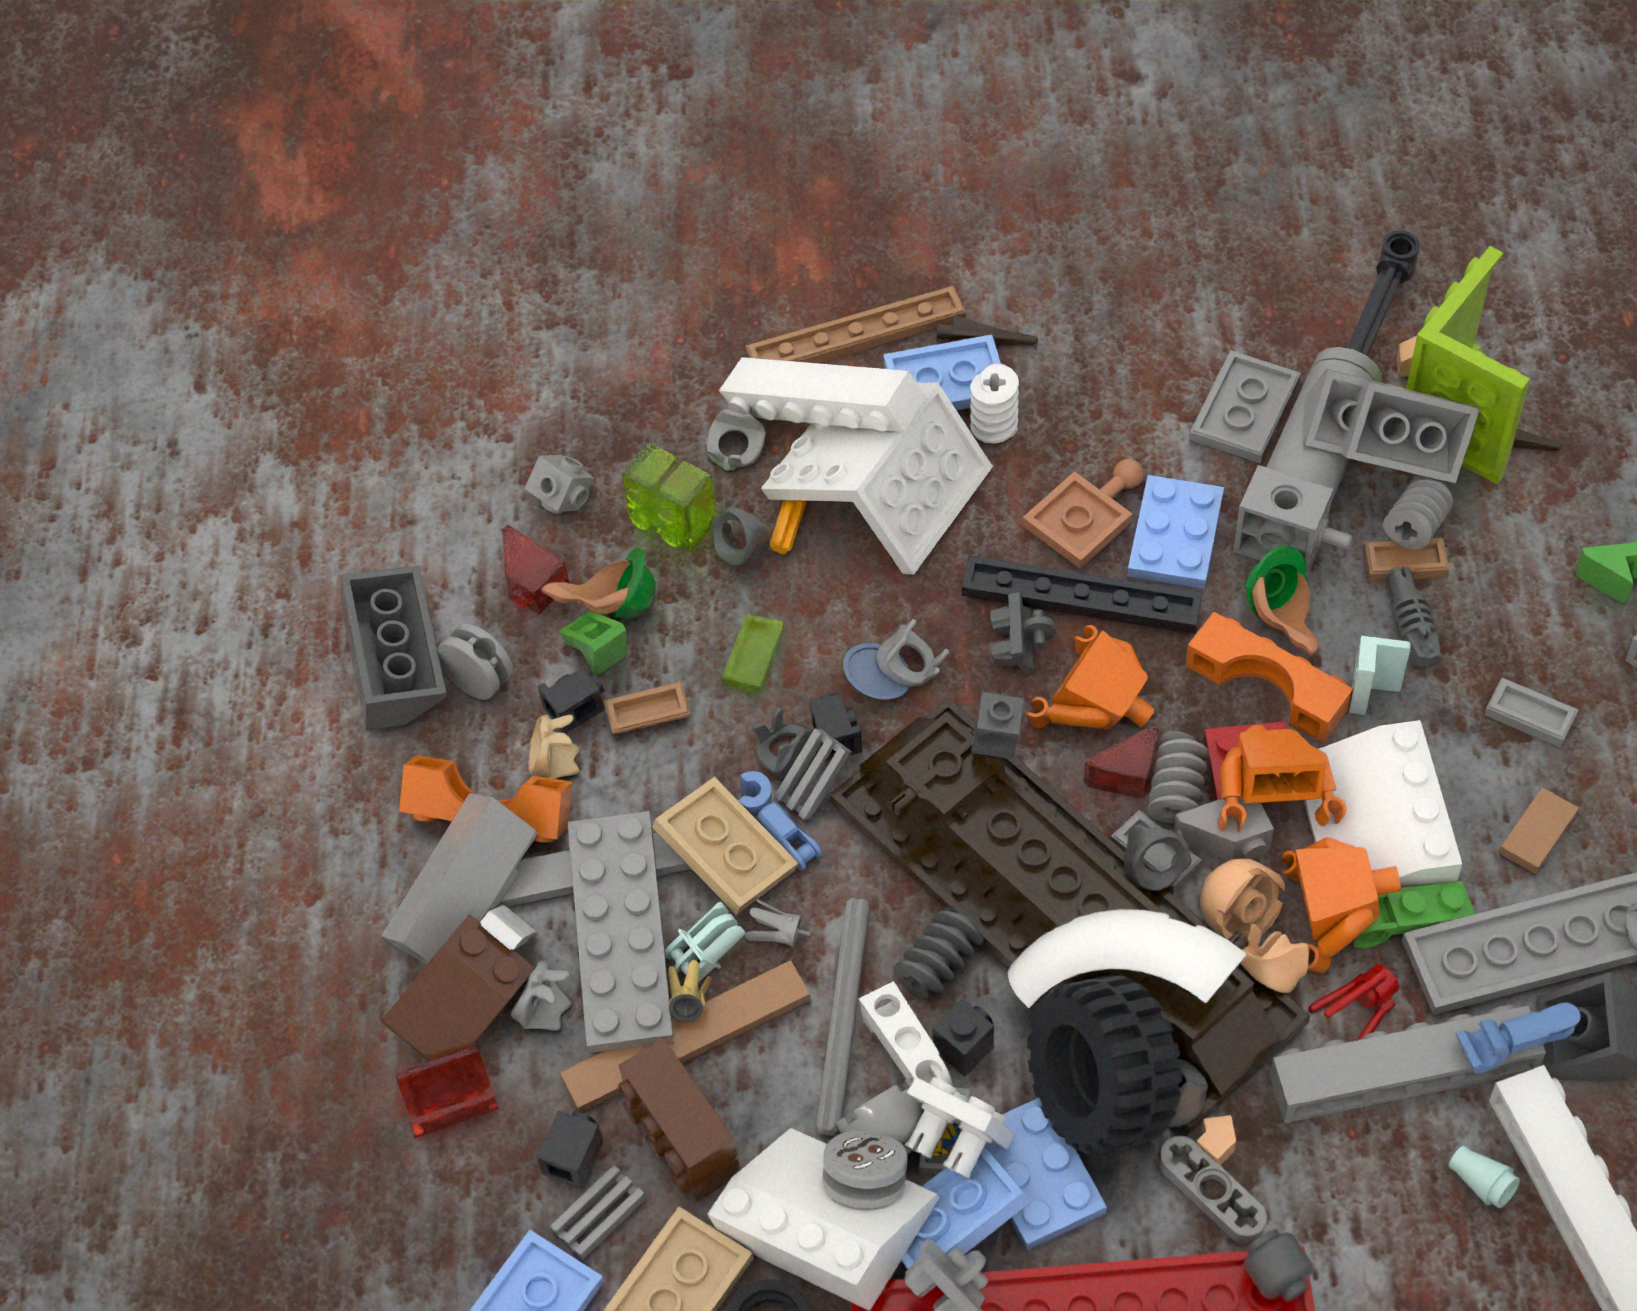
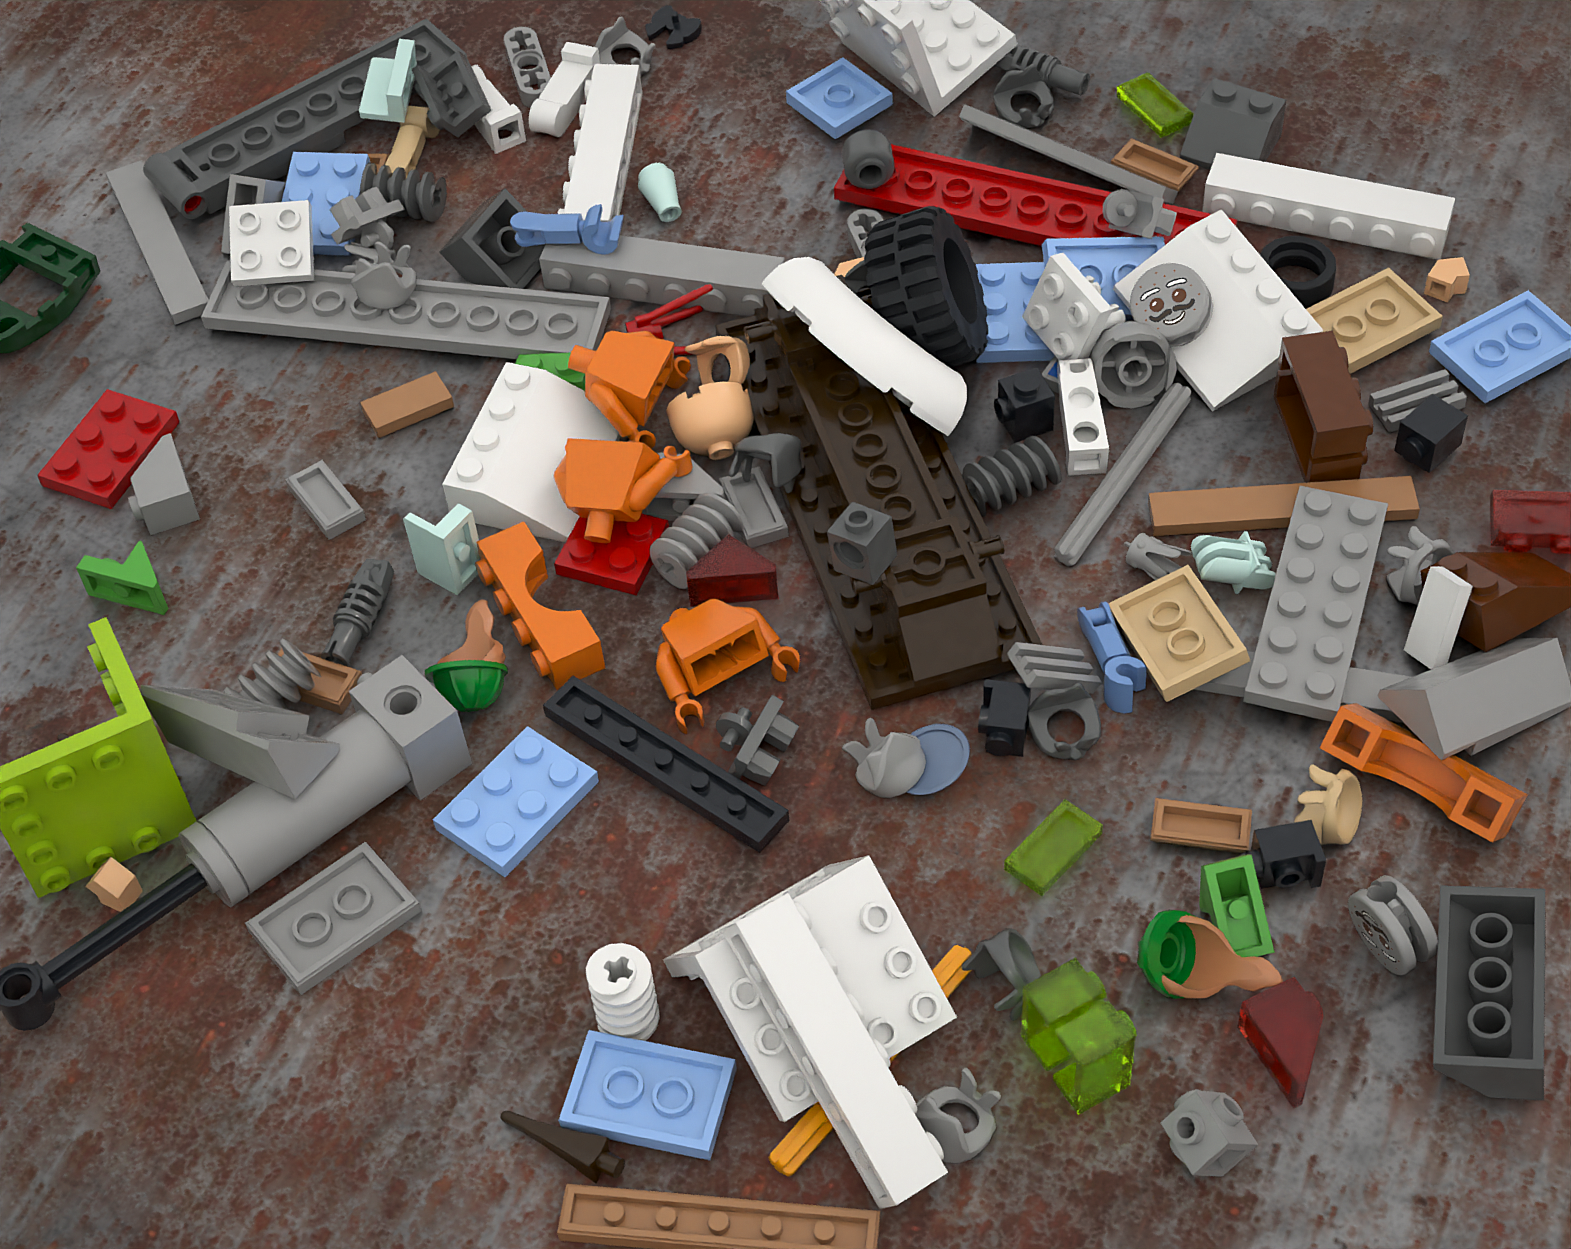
camera: 155 degrees left, 5 degrees down
piece [668,960,712,1022] -> none
nougat plate [1022,459,1144,569] -> none

